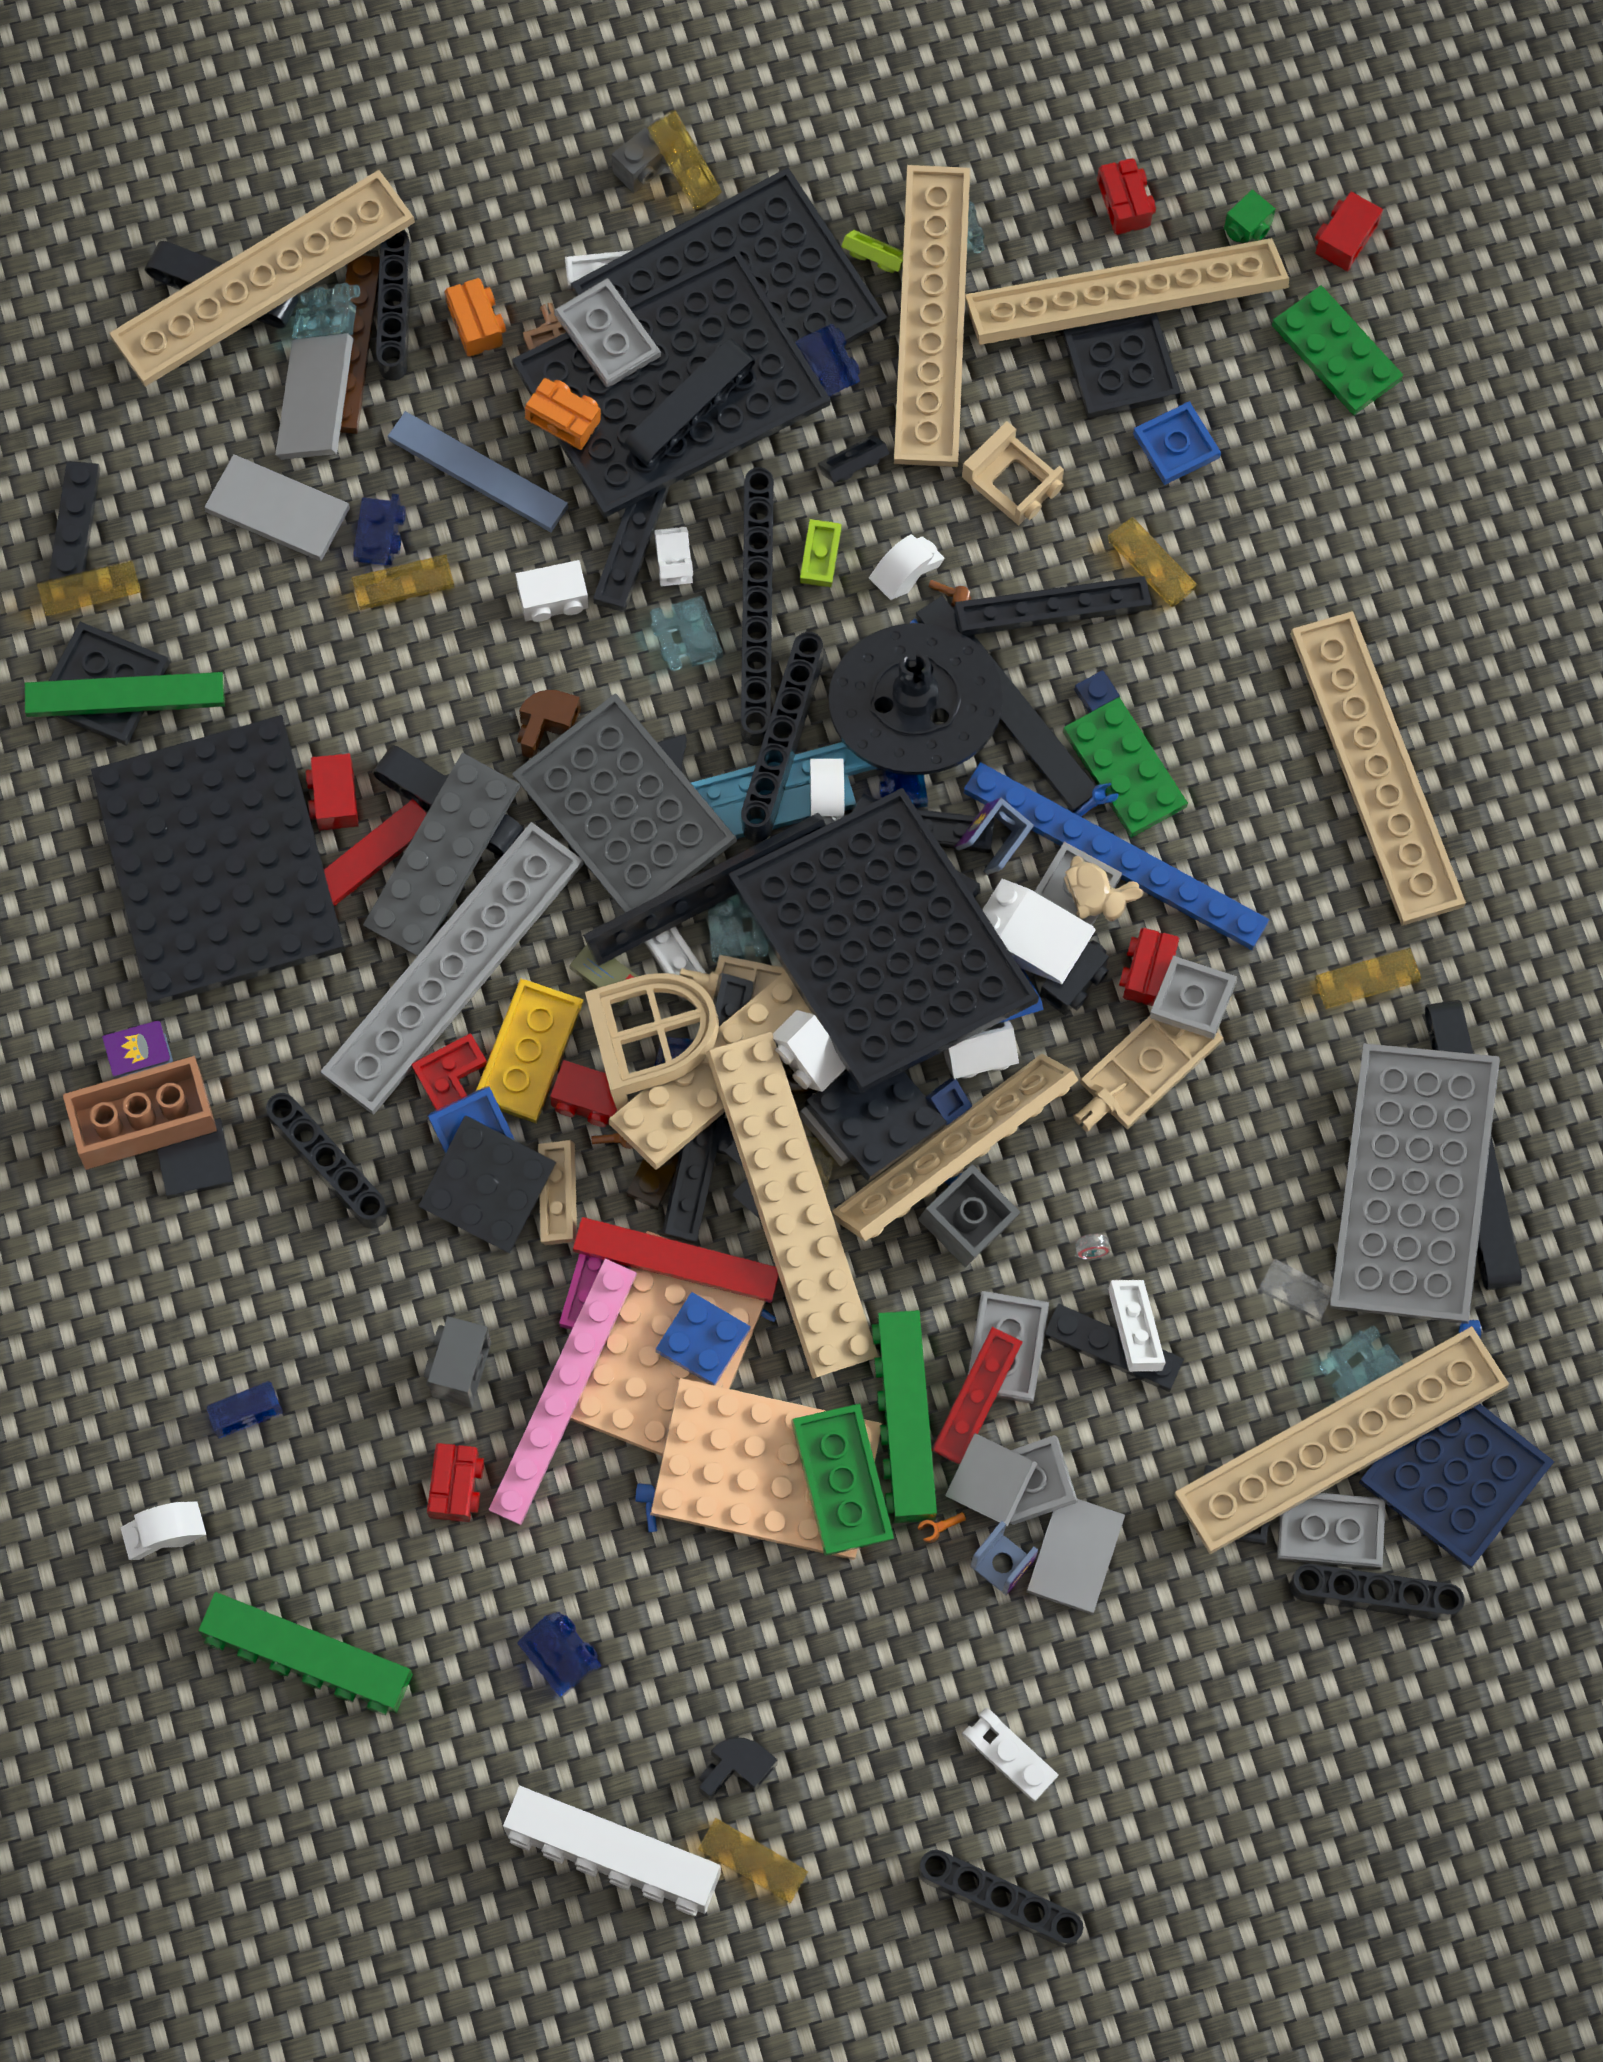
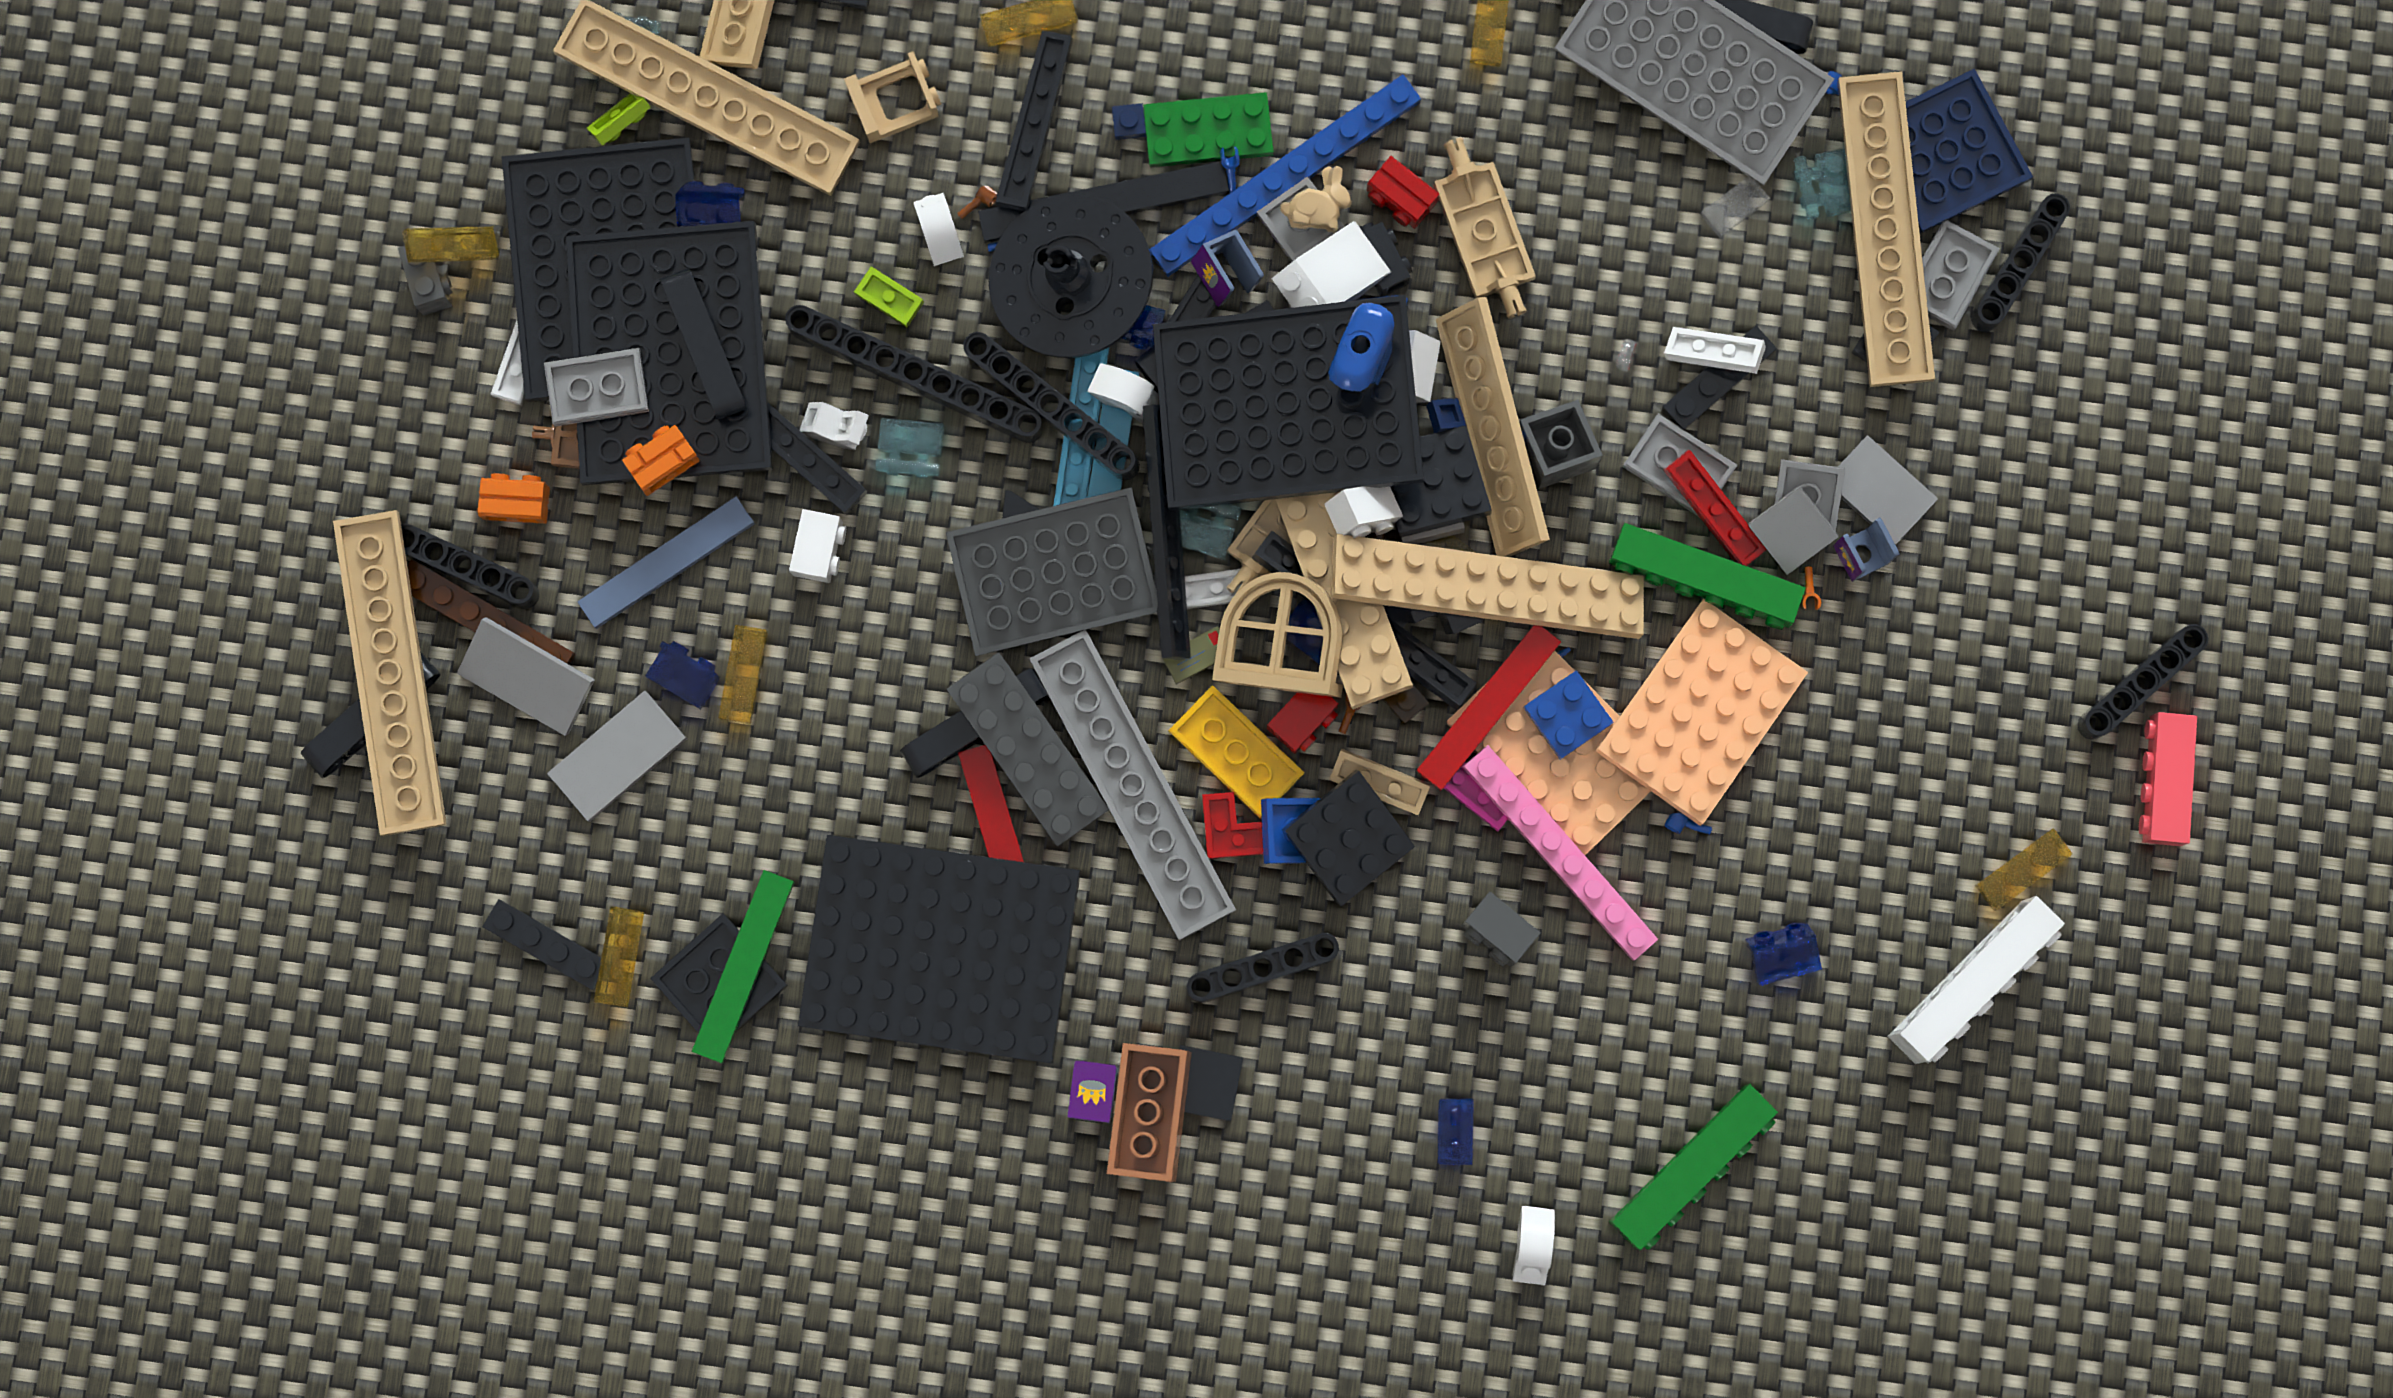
camera: 60 degrees left, 10 degrees up
clear light blue plate [292,283,361,339] -> none
red brick [306,753,359,831] -> none
red brick [427,1443,484,1522] -> none
reddish brown brick [517,690,581,758] -> none
black brick [698,1738,778,1801] -> none
green plate [791,1403,894,1556] -> none
black plate [818,435,889,483] -> none
white plate [962,1707,1059,1803] -> none
light grey plate [1150,956,1237,1039] -> none
none -> blue piece [1328,303,1395,391]
none -> coral brick [2139,712,2197,846]

